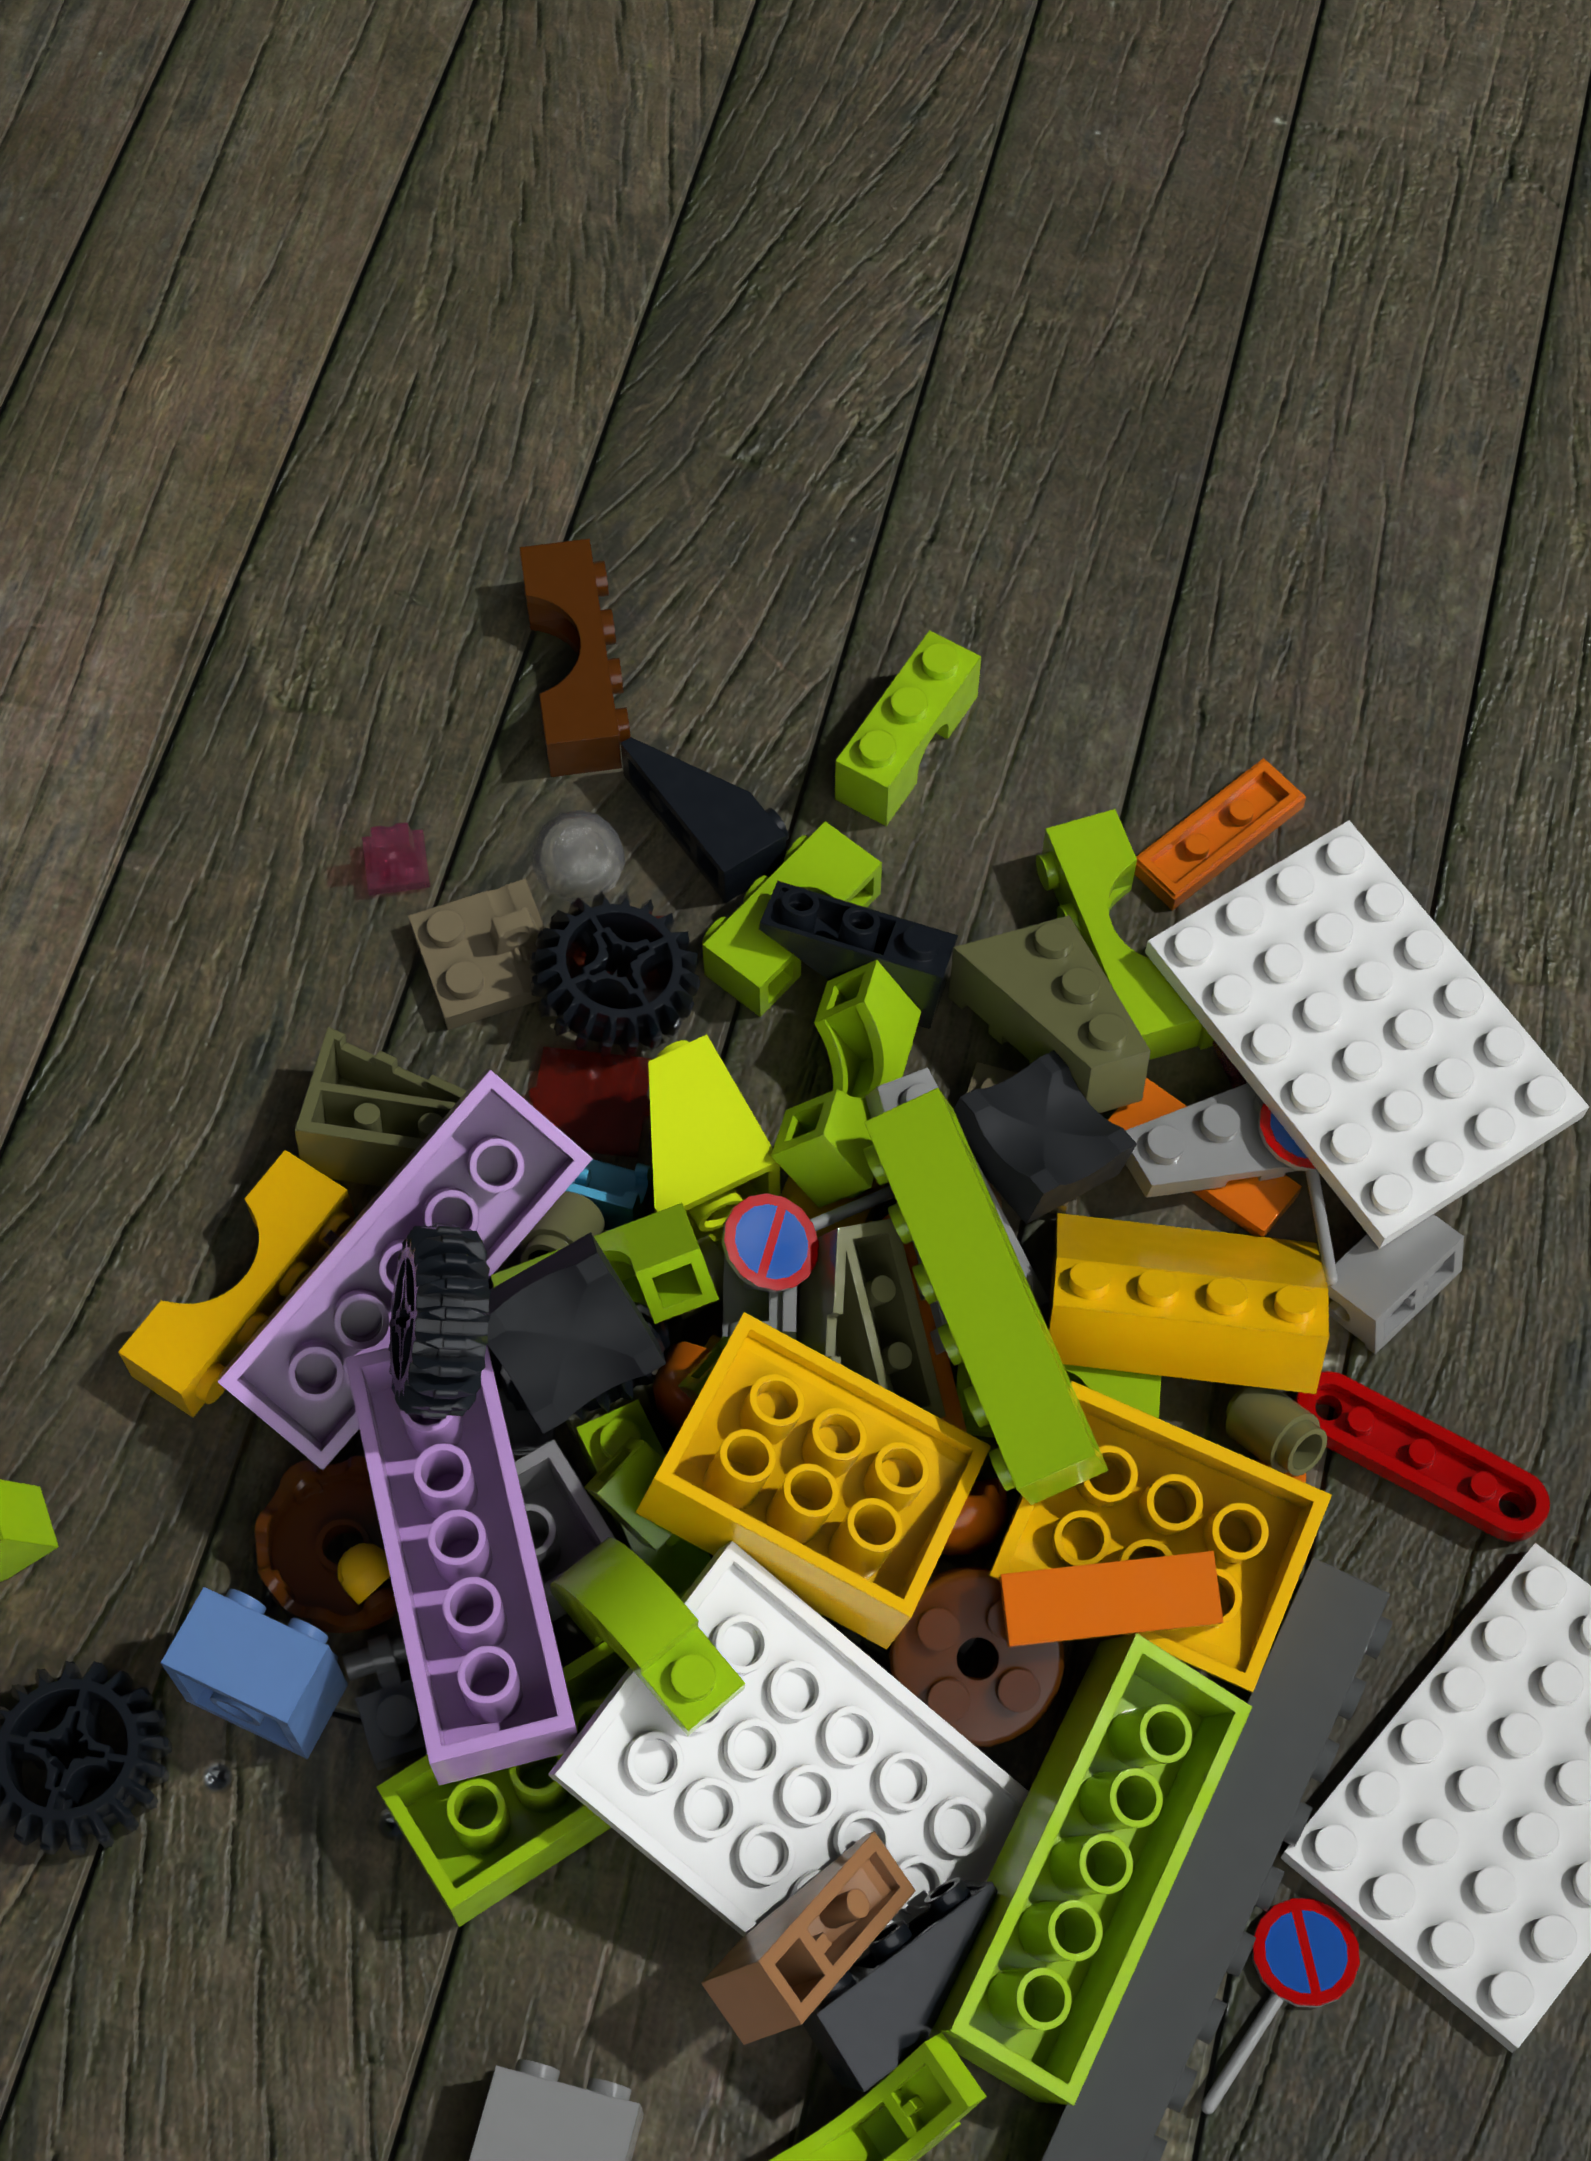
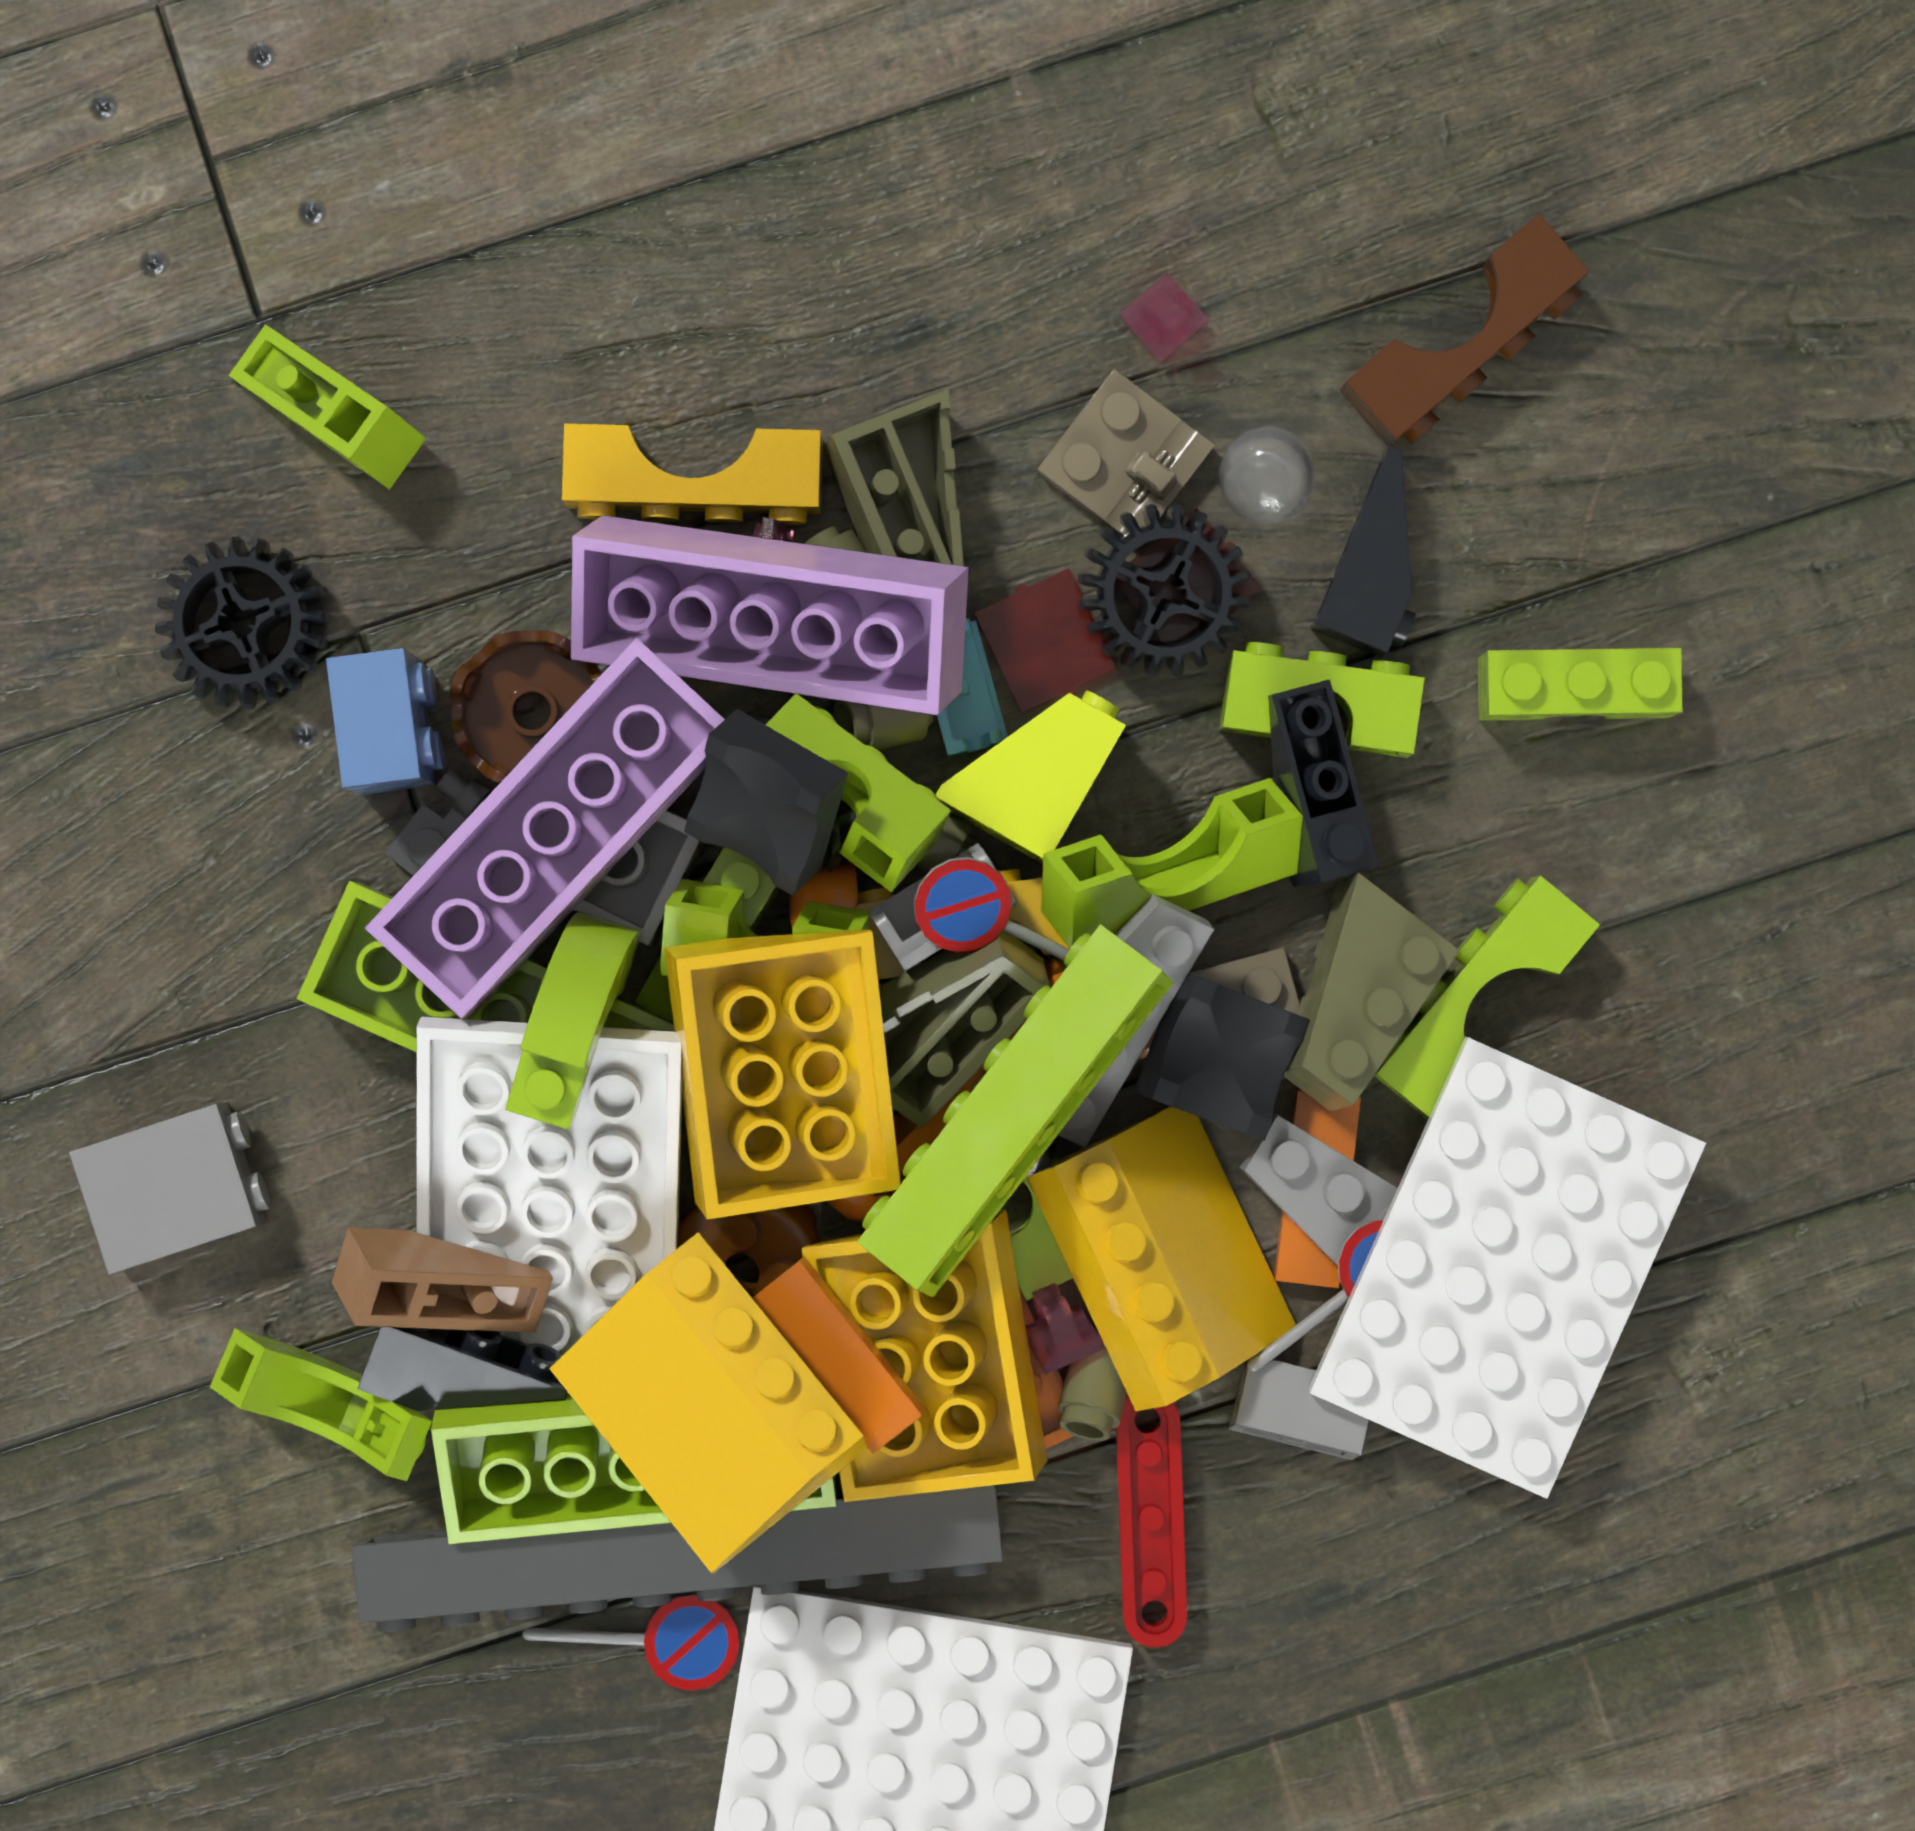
camera: 60 degrees right, 25 degrees up
yellow hinge [338,1543,390,1605] -> none
black gear [388,1223,491,1419] -> none
orange tile [1134,758,1306,911] -> none
none -> yellow slope [549,1232,868,1575]
none -> clear pink brick [1025,1283,1104,1374]

